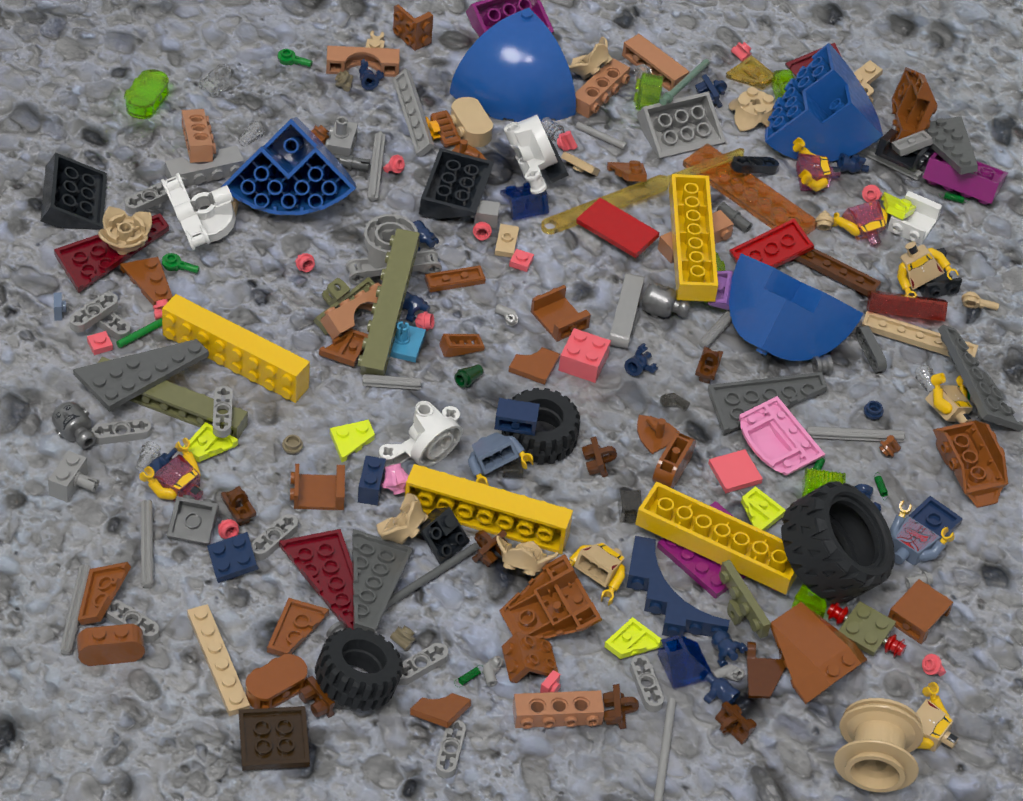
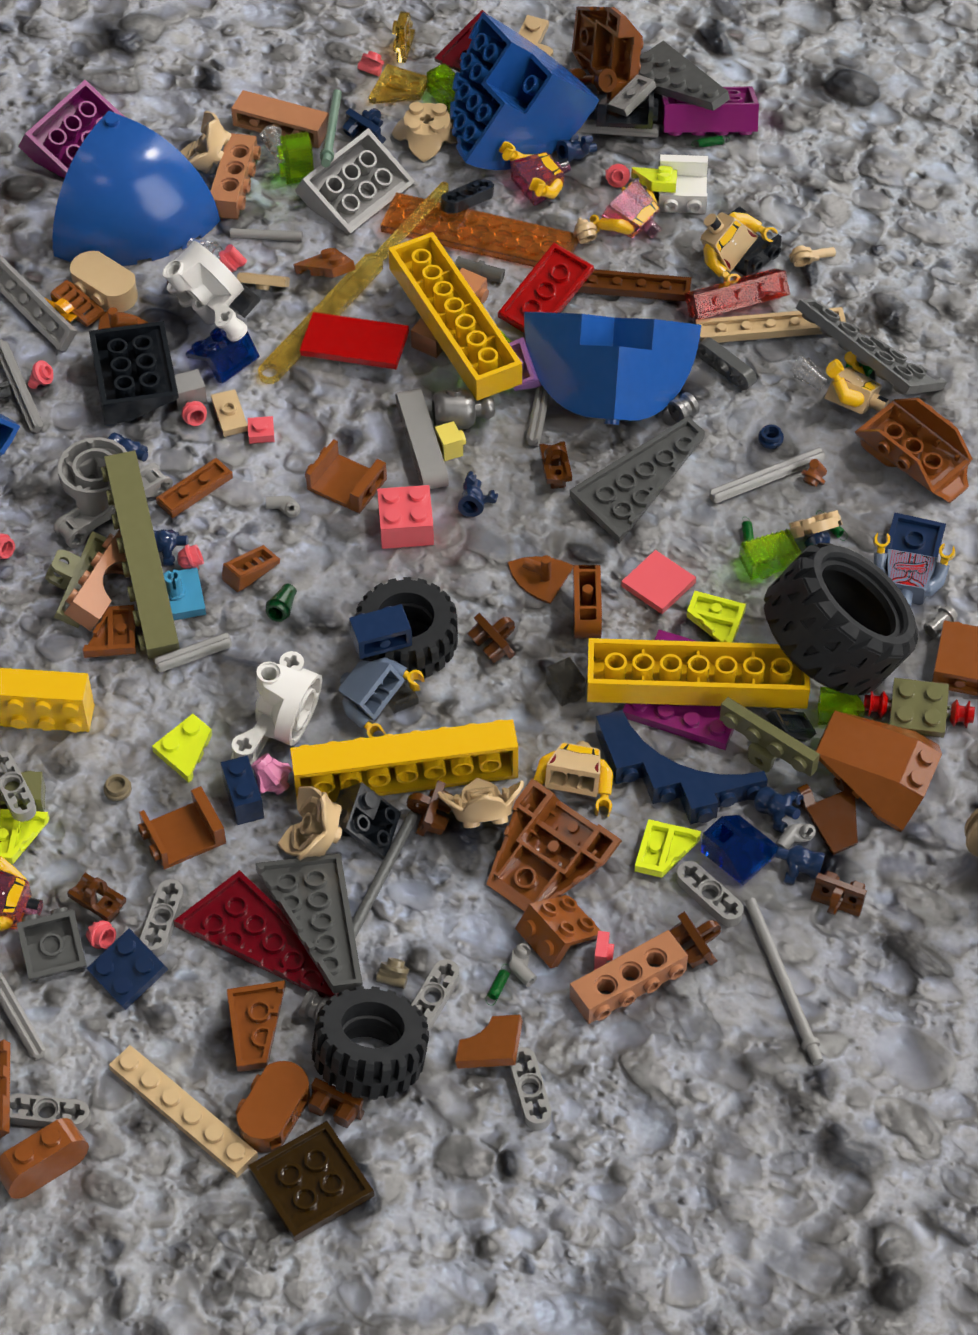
camera: 20 degrees left, 5 degrees up
dark orange tile [508,347,560,385] -> none
clear smoke arm [660,393,690,411] -> none
bright pink slope [739,396,825,476] -> none
none -> clear yellow wing [392,11,415,63]
none -> light yellow plate [435,421,466,462]
none -> reddish brown wheel [568,68,617,92]
none -> black tile [766,710,816,740]
none -> tan plate [789,510,843,539]

